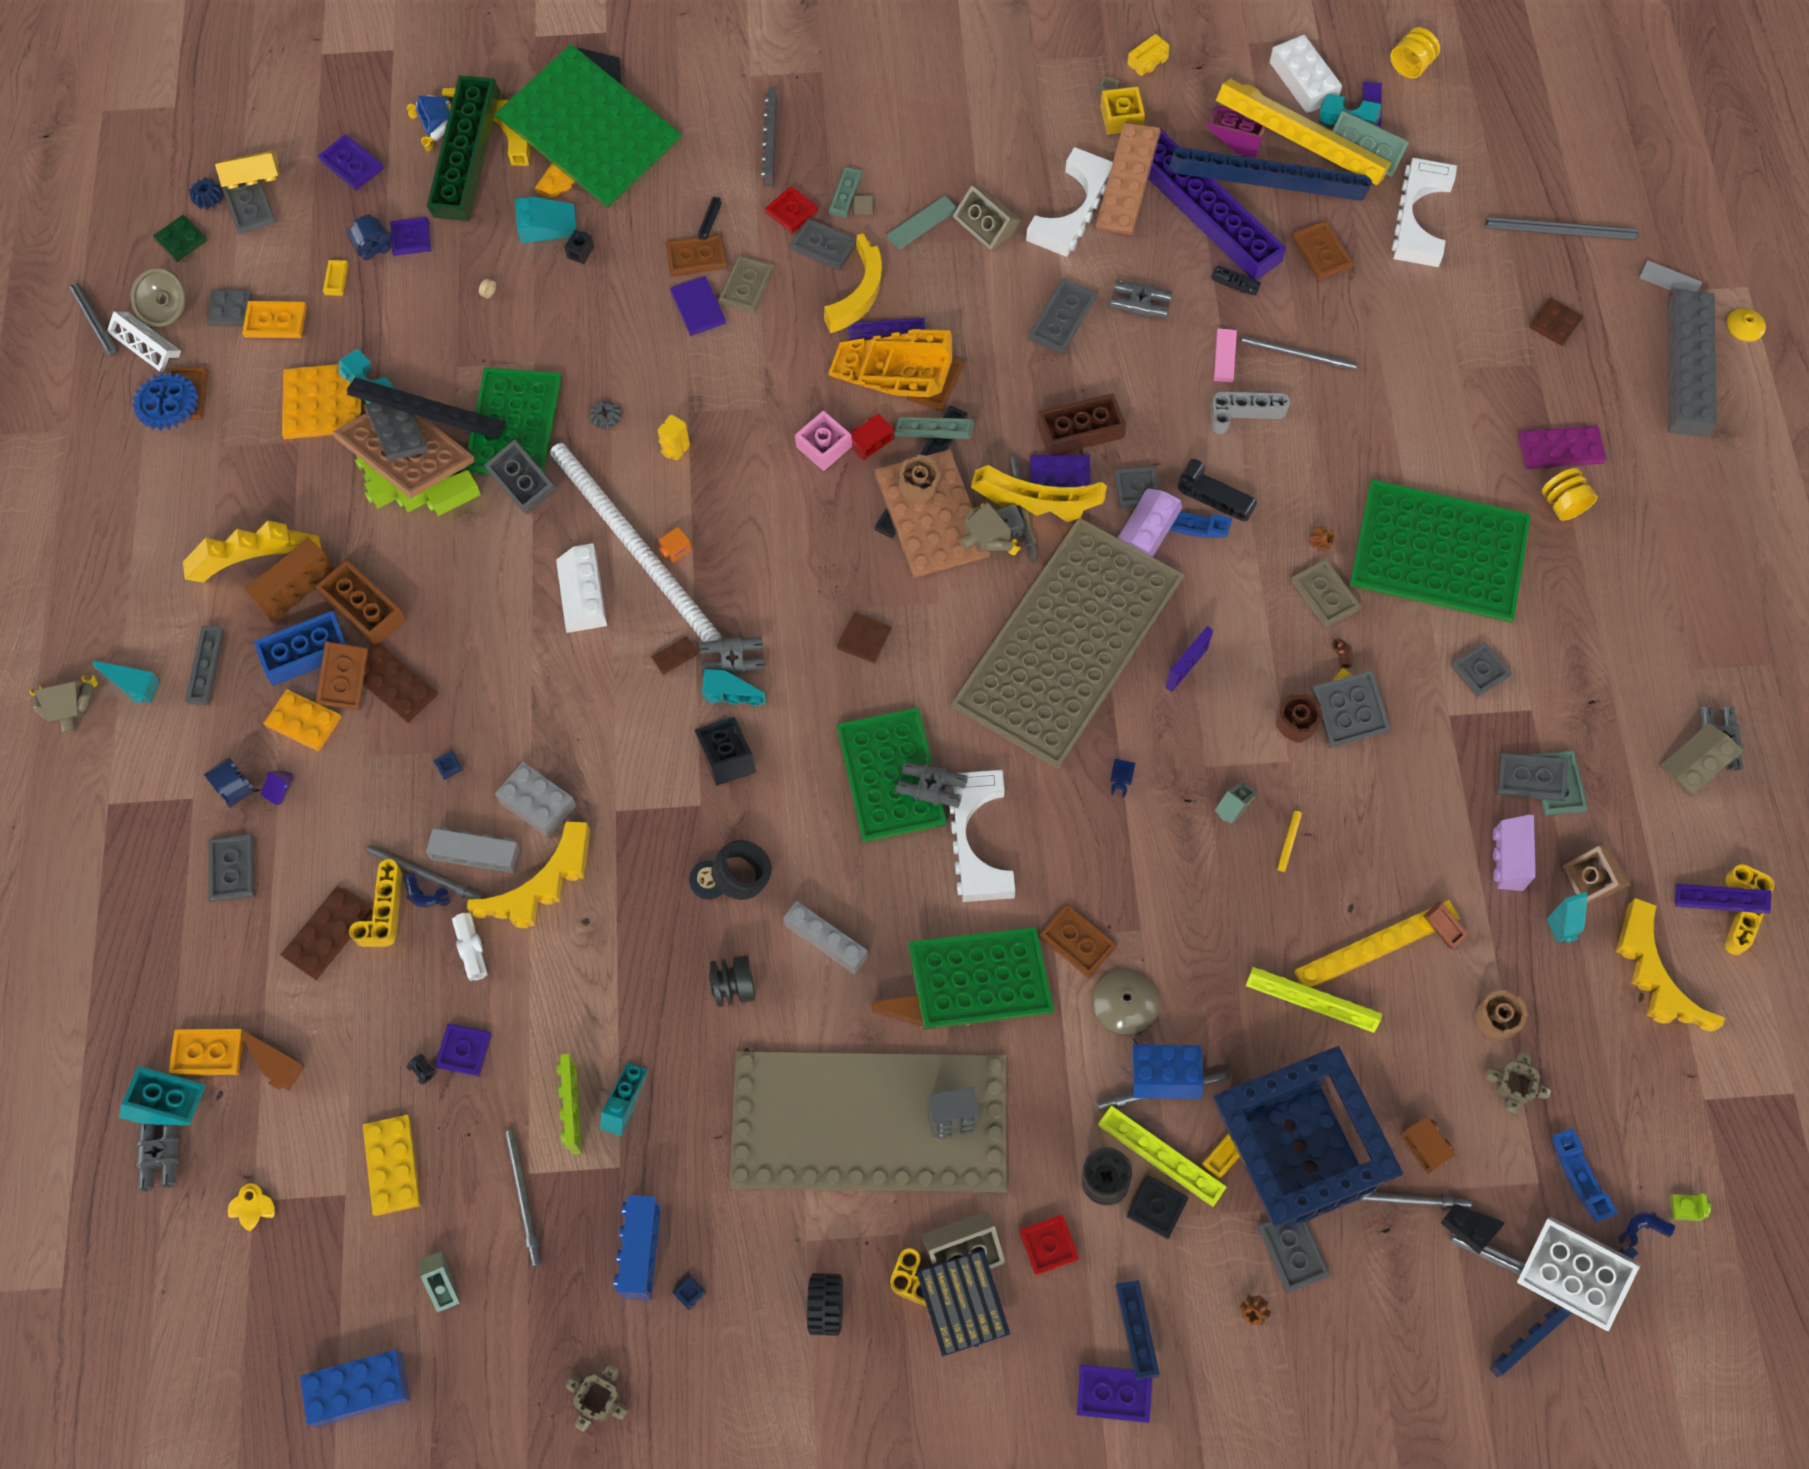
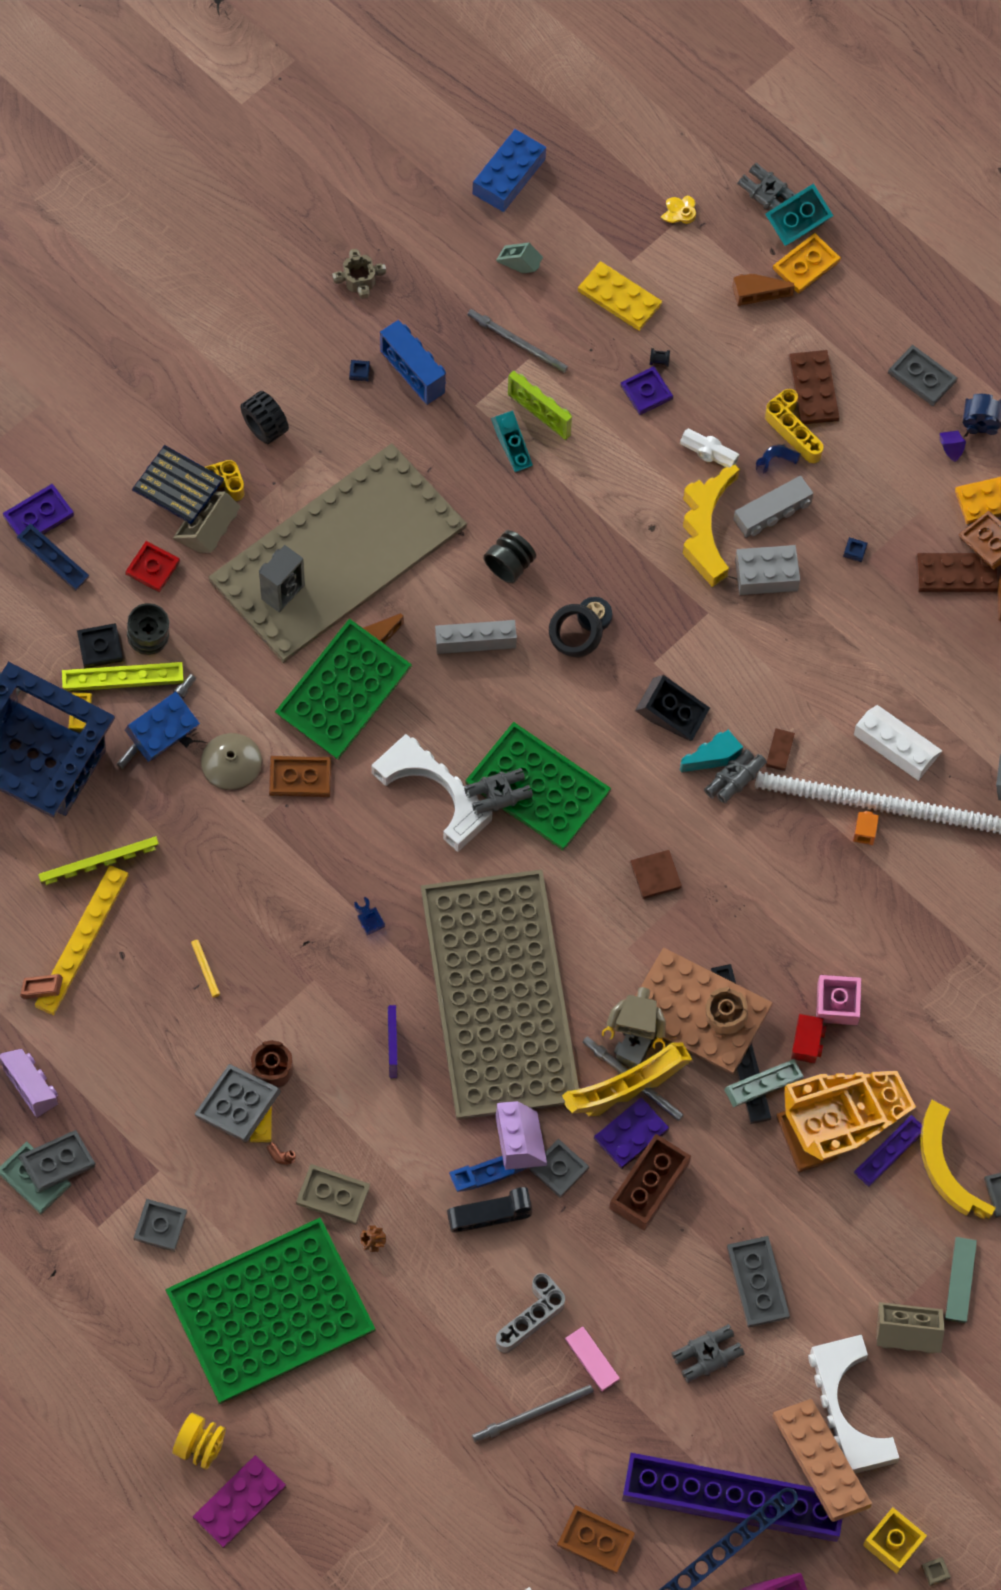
camera: 135 degrees right, 0 degrees up
flat silver bar [366,845,483,899] -> none
yellow brick [657,415,690,461] -> none
black hinge [1211,266,1261,296] -> none
sand green slope [1215,781,1258,824] -> none

